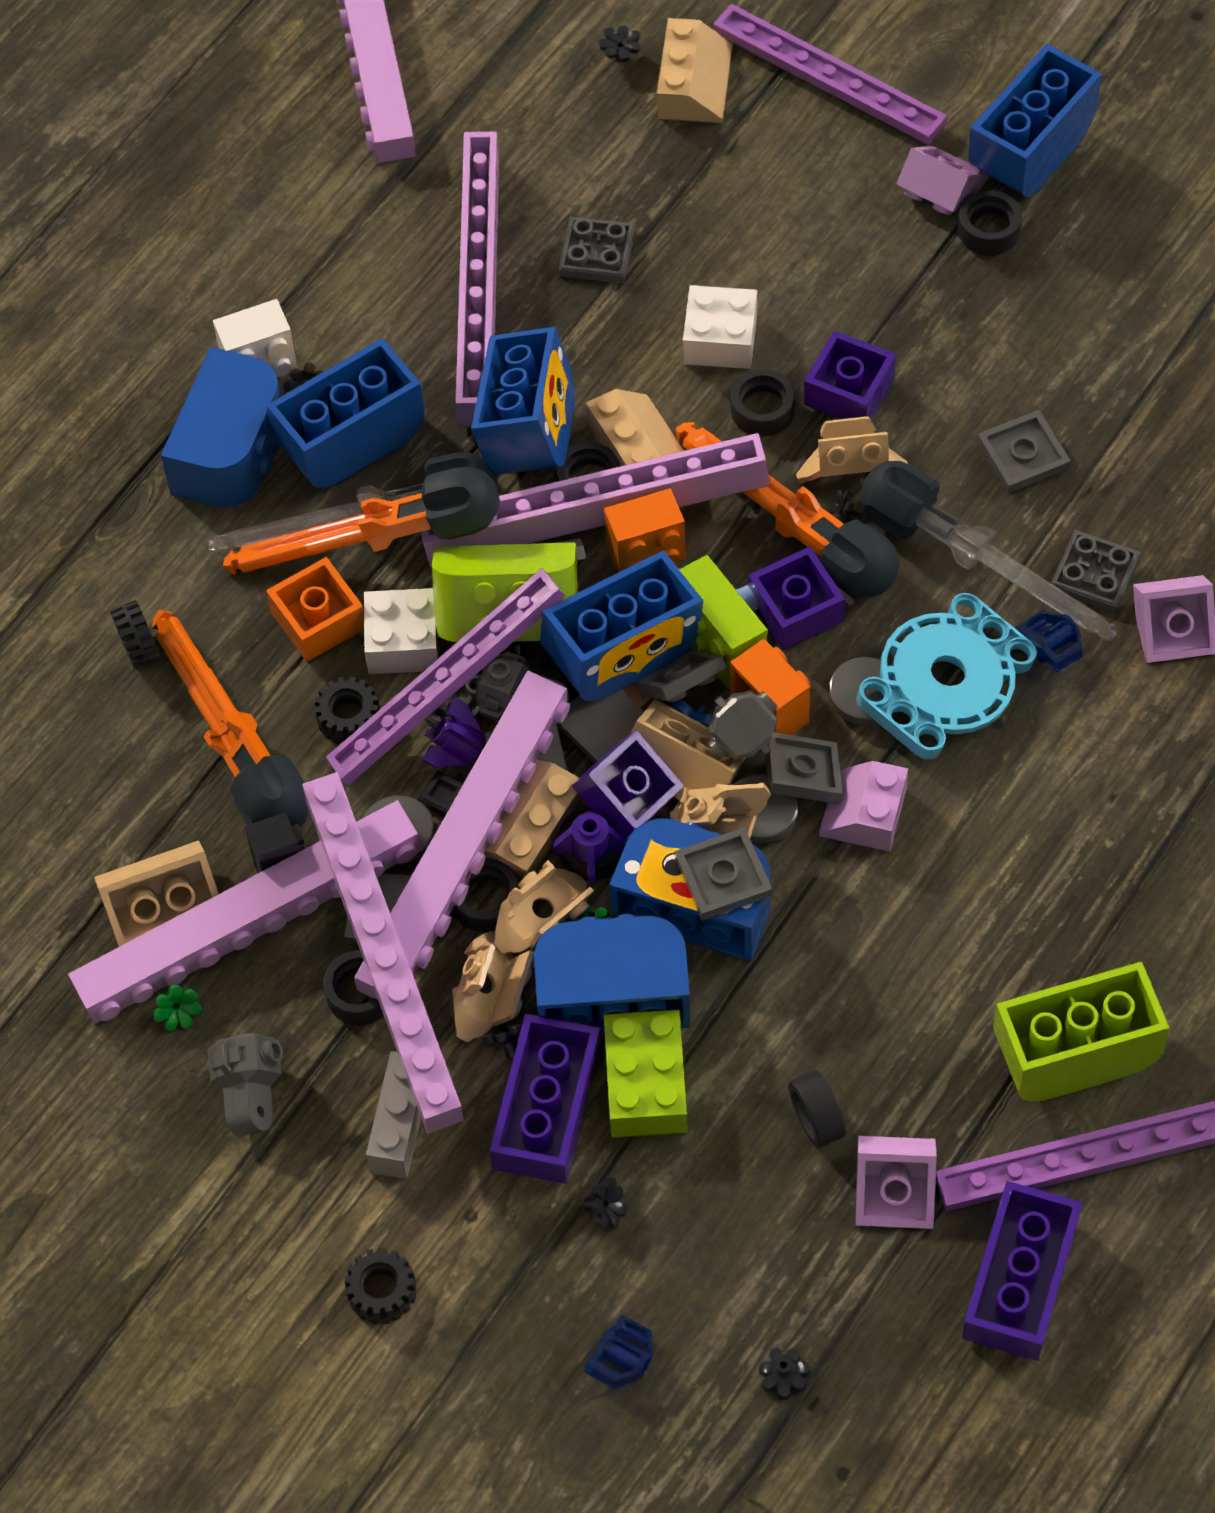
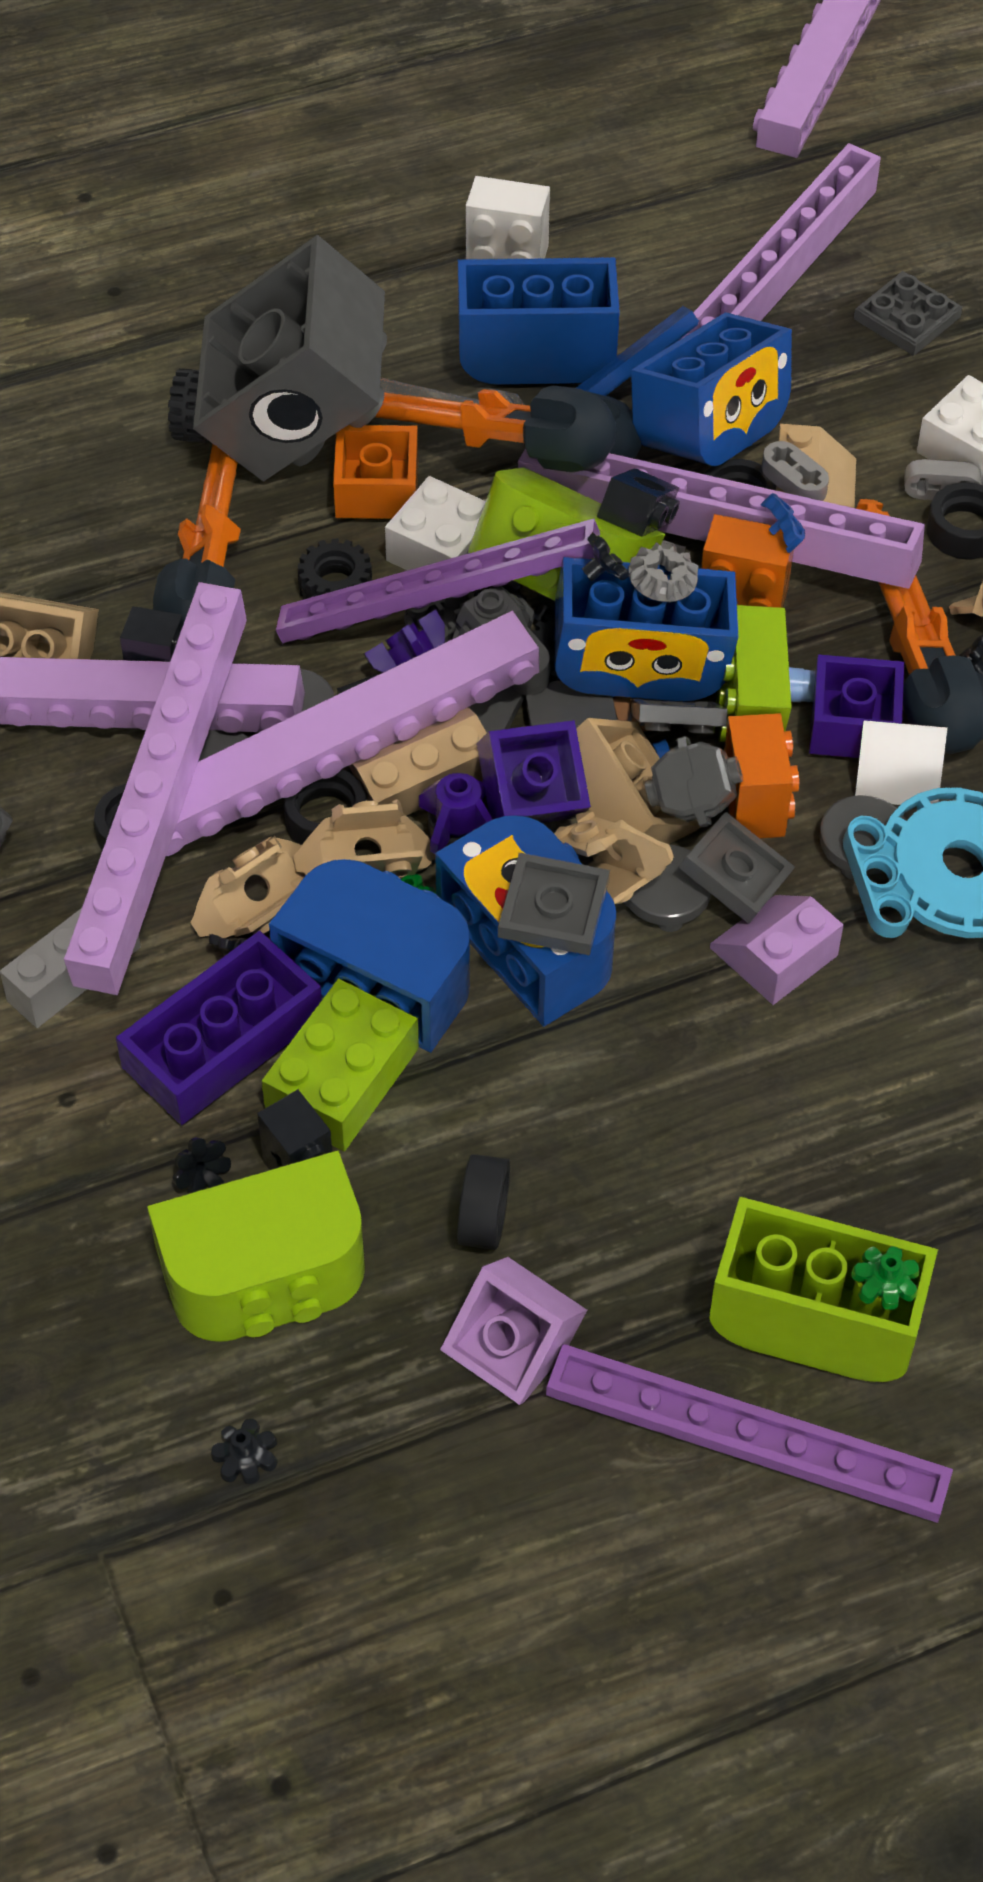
camera: 30 degrees right, 5 degrees down
blue brick [161,346,281,507] -> none
clear blue piece [584,1314,653,1389] -> none
dark purple brick [962,1180,1083,1361] -> none
none -> lime brick [147,1150,365,1342]
none -> dark grey brick [193,235,387,481]
none -> black brick [257,1089,332,1170]
none -> blue tile [576,306,699,396]
none -> black plant [581,532,630,582]
none -> black brick [597,468,680,537]
none -> light grey gear [629,542,698,602]
none -> blue piece [760,493,805,553]
none -> light grey beam [762,441,829,501]
none -> green plant [851,1246,919,1310]
none -> white sticker [855,721,947,805]
none -> light grey beam [904,459,981,500]

